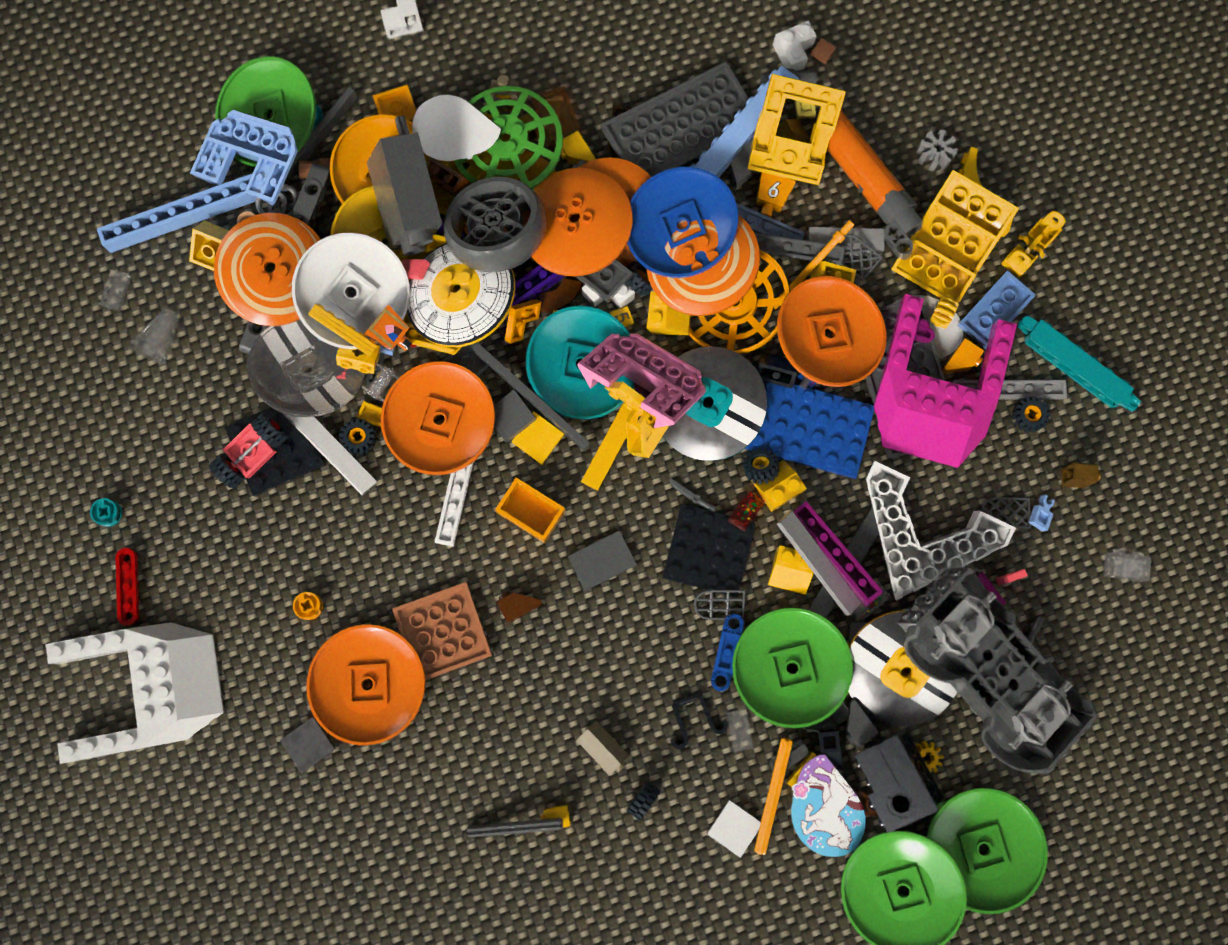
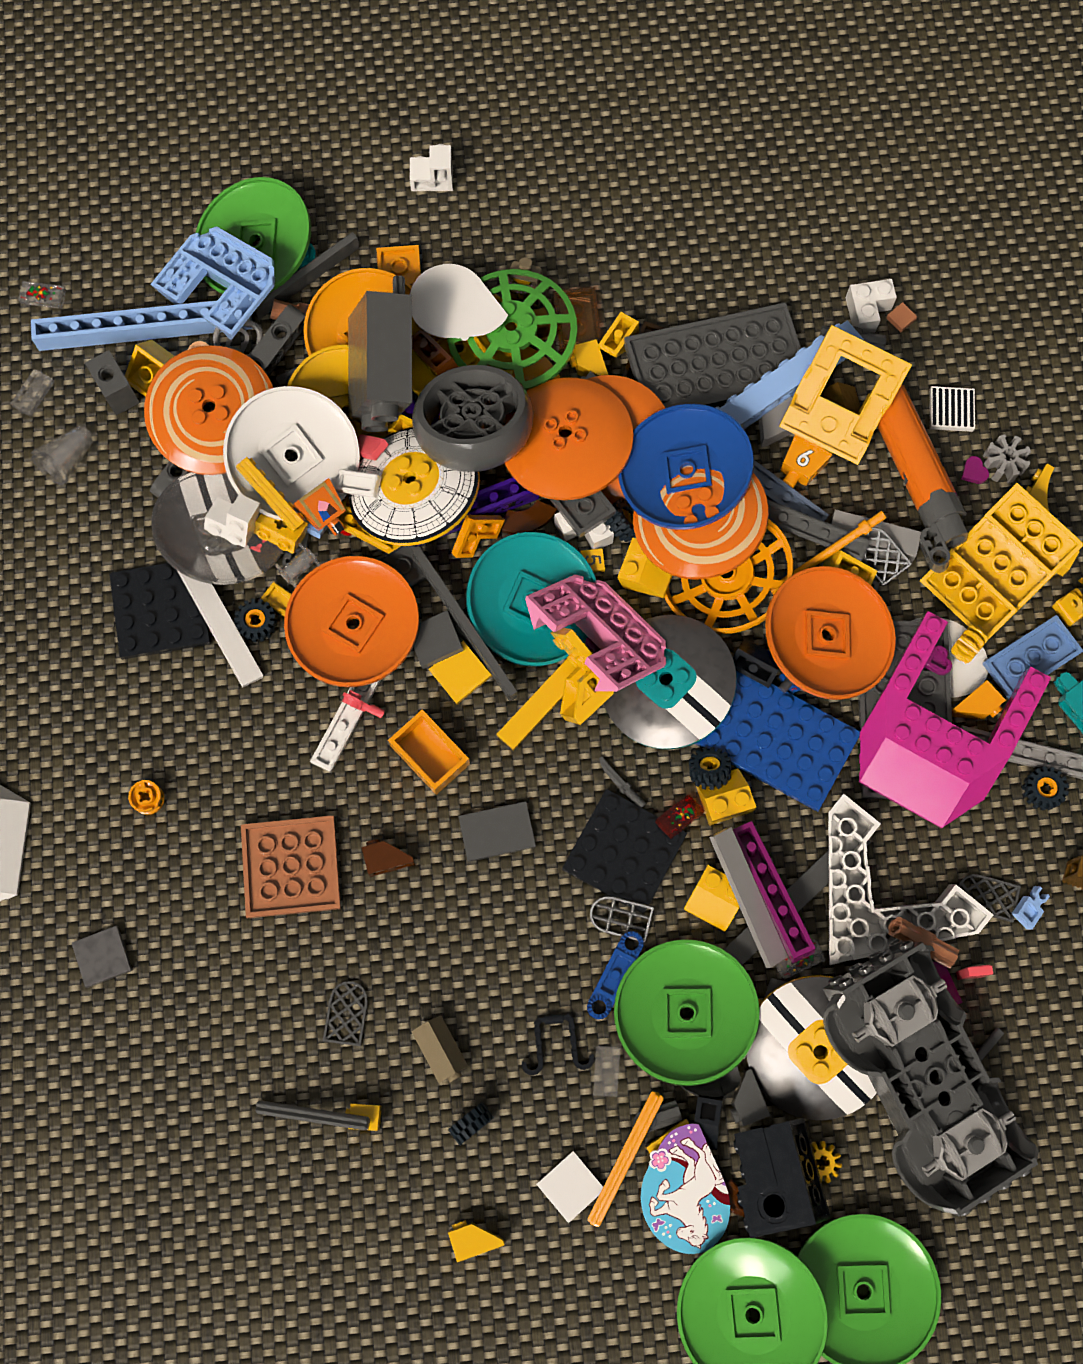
camera: 15 degrees right, 5 degrees down
plate [209,412,288,489] -> none
orange dish [306,625,426,745] -> none
light yellow plate [794,100,816,119] -> none
none -> clear tile [18,281,66,309]
none -> dark grey piece [85,350,140,416]
none -> white brick [204,494,260,547]
none -> dark grey window [323,981,368,1046]
none -> white tile [335,469,382,498]
none -> coral plate [342,690,385,718]
none -> yellow slope [448,1220,505,1262]
none -> yellow slope [598,312,639,357]
none -> nougat piece [888,917,959,968]
none -> tile [930,386,975,432]
none -> magenta tile [961,456,989,484]

